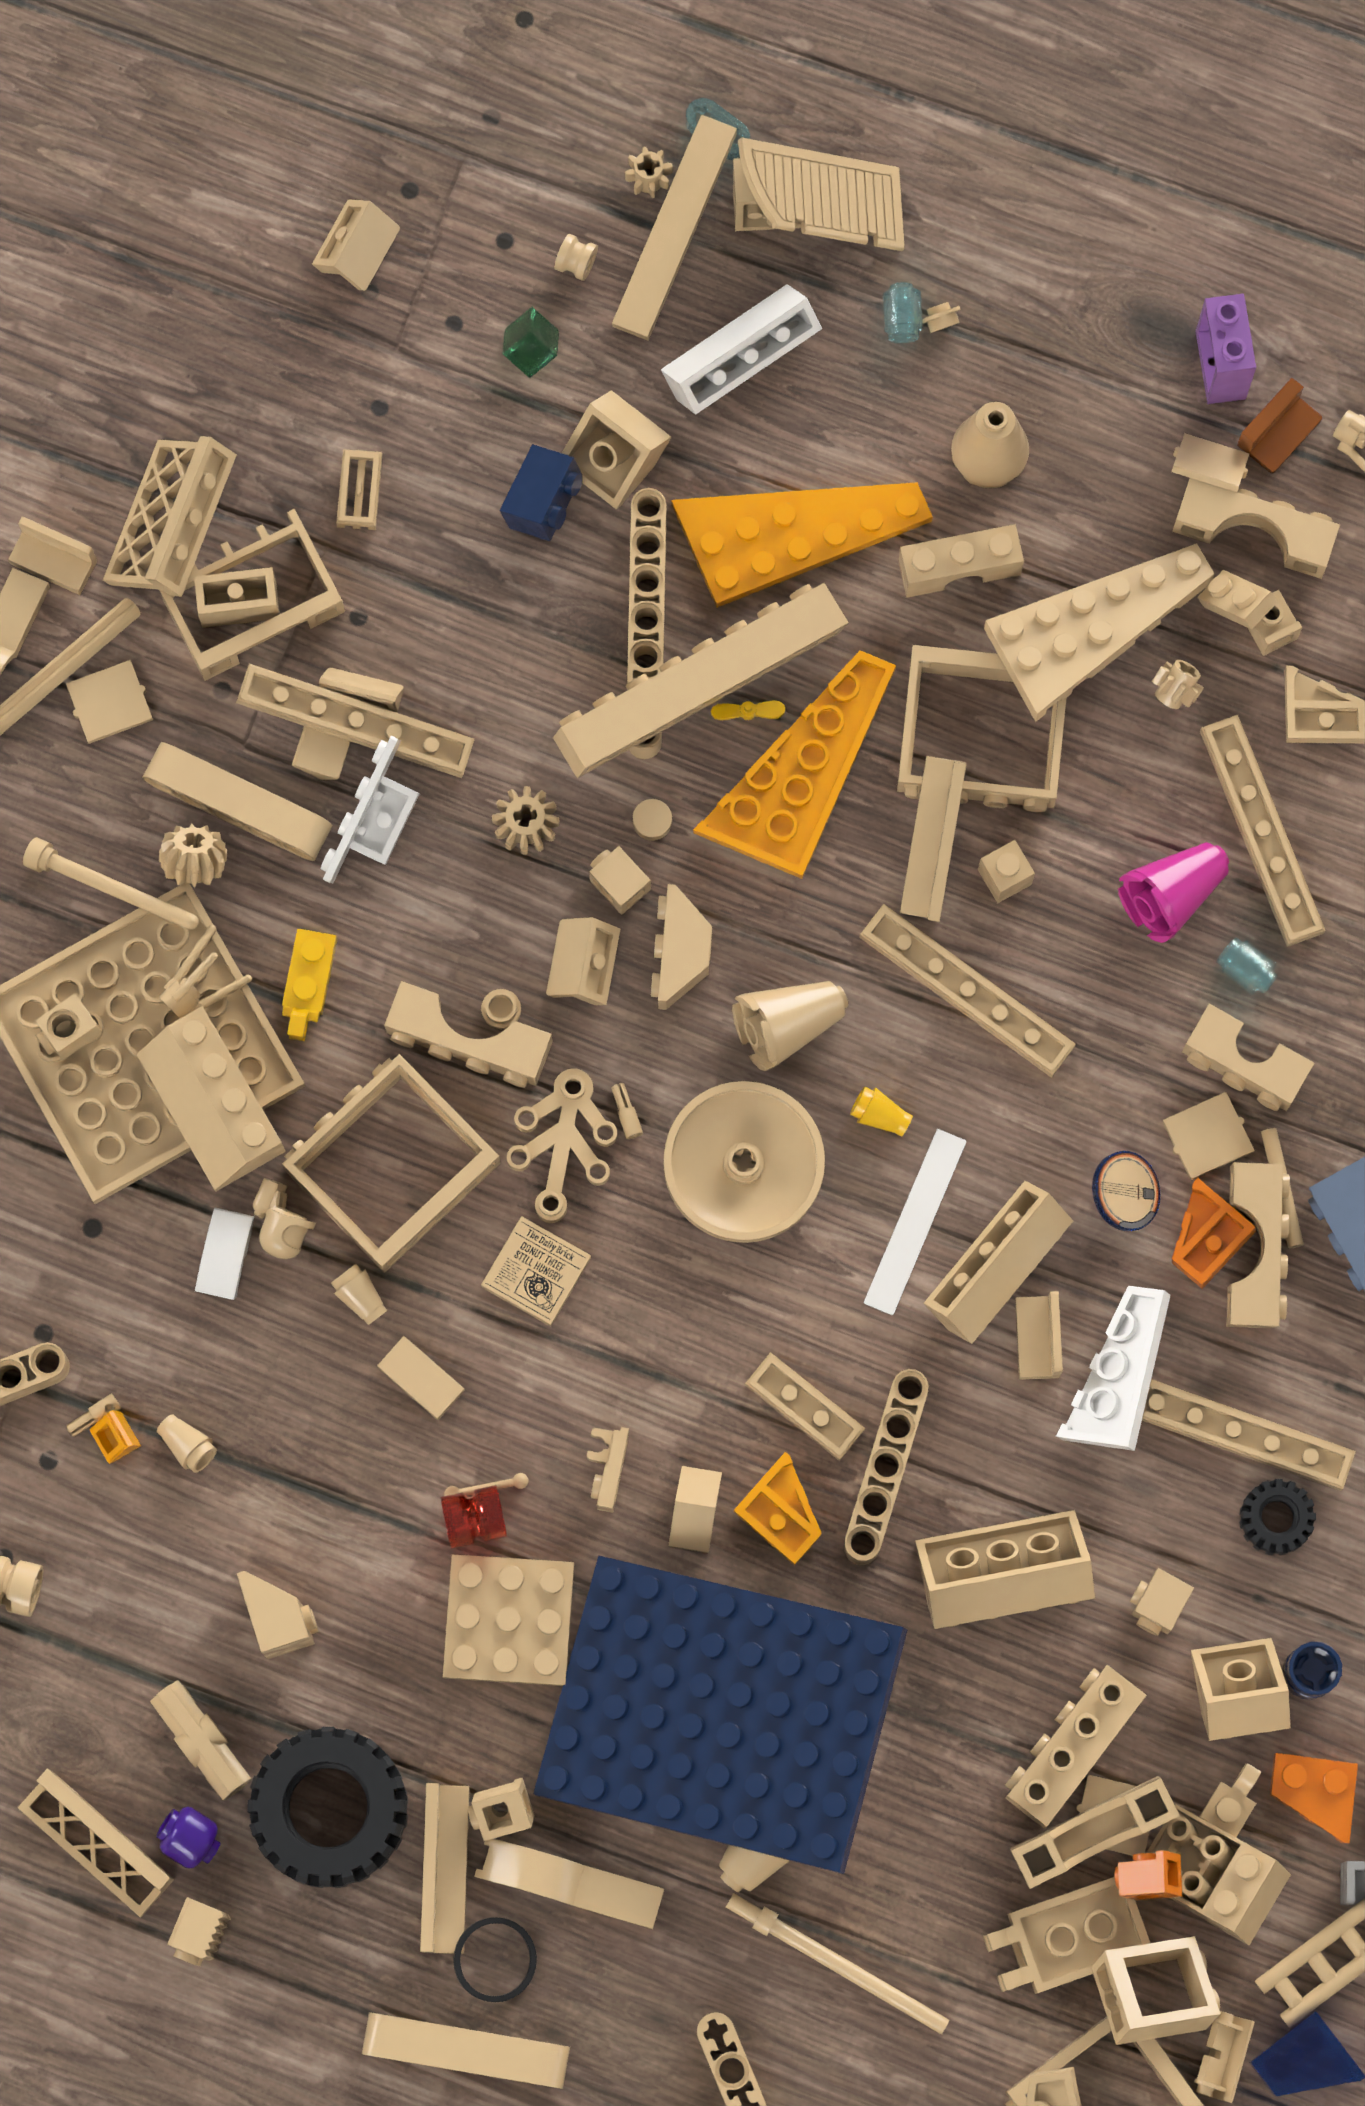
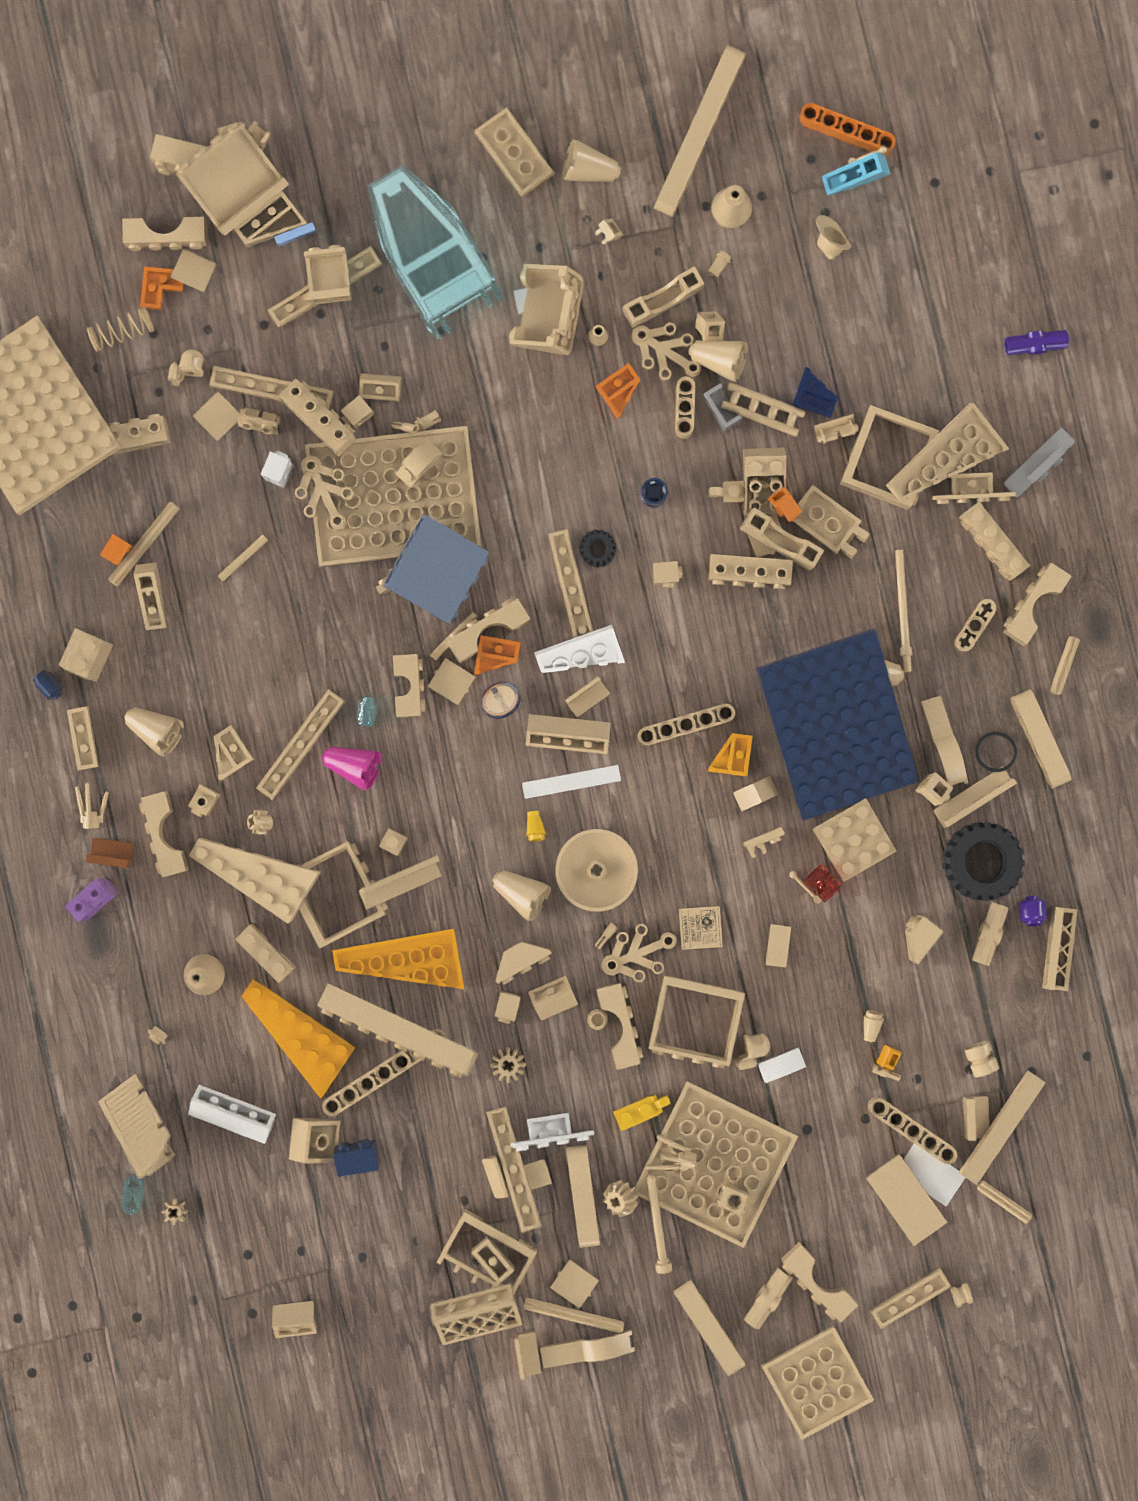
camera: 125 degrees left, 10 degrees up
tan slope [136,1006,286,1192] -> none
tan brick [167,1897,231,1967] -> none
tan cone [331,1264,387,1325] -> none
tan tile [336,449,383,530] -> none
clear green panel [502,307,559,378] -> none
tan wheel [554,234,598,281] -> none
tan tile [612,115,737,341] -> none
tan tile [633,799,672,841] -> none
yellow piece [711,700,785,721] -> none
tan tile [745,1352,865,1461] -> none
tan tile [859,904,1076,1078] -> none
clear light blue brick [883,282,923,343] -> none
tan slope [915,1510,1095,1629] -> none
tan window [1091,1936,1221,2045] -> none
tan piece [1172,433,1249,492] -> none
tan slope [1191,1638,1291,1741] -> none
tan plate [1197,570,1278,630] -> none
orange wing [1270,1753,1358,1844] -> none

